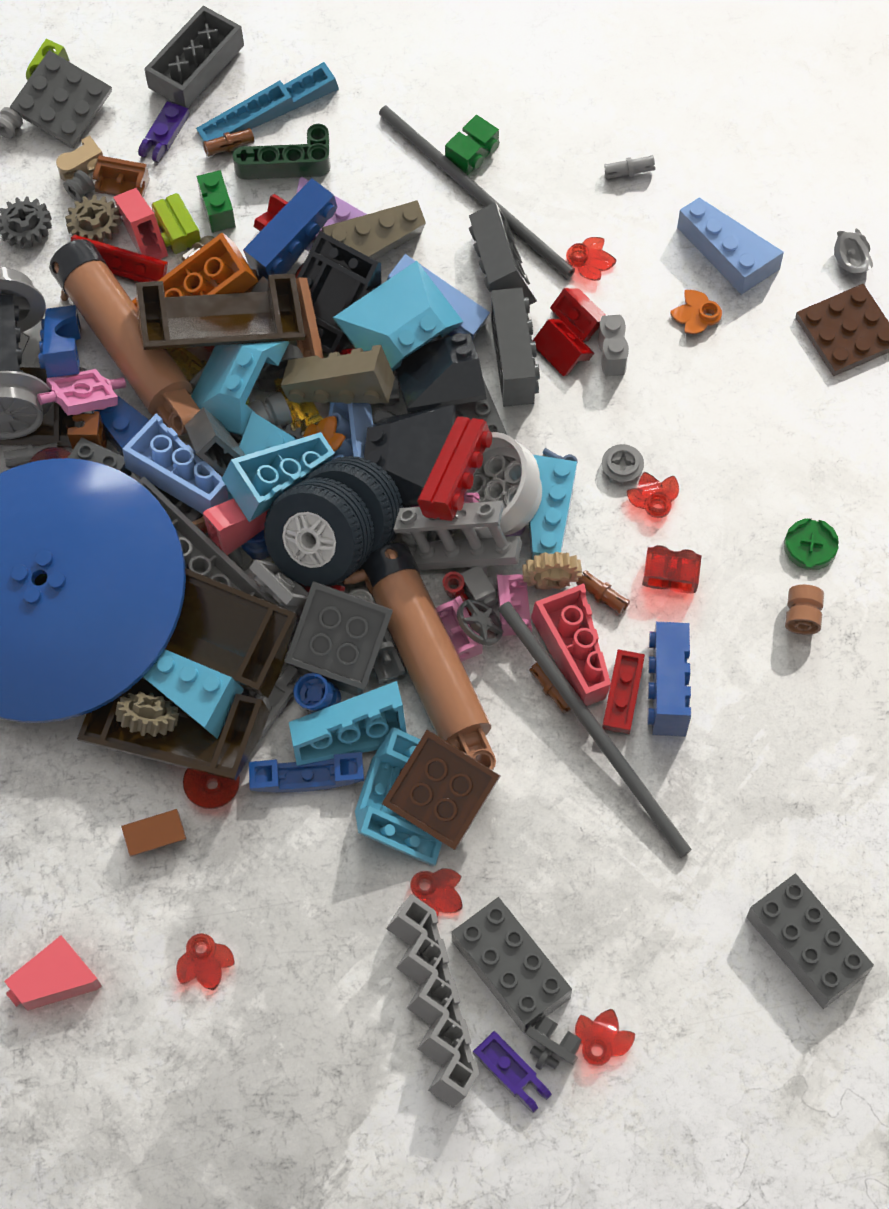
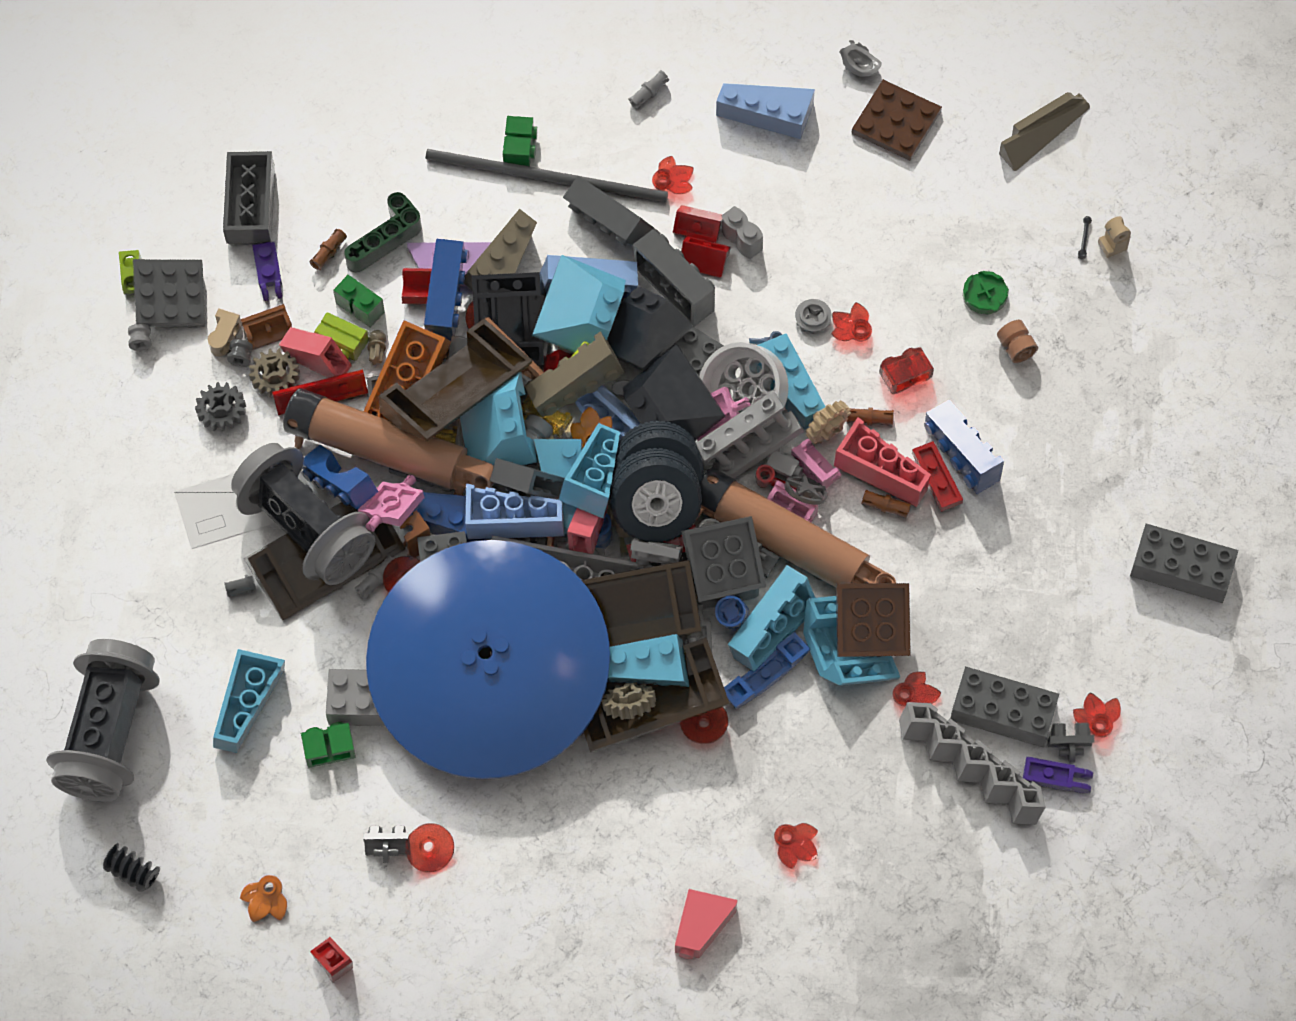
camera: 35 degrees left, 0 degrees up
dark orange hinge [121,809,186,857] -> none
dark azure slope [196,62,339,141] -> none
red brick [417,416,493,521] -> none
dark grey piece [498,601,692,858] -> none
orange plate [670,290,722,334] -> none

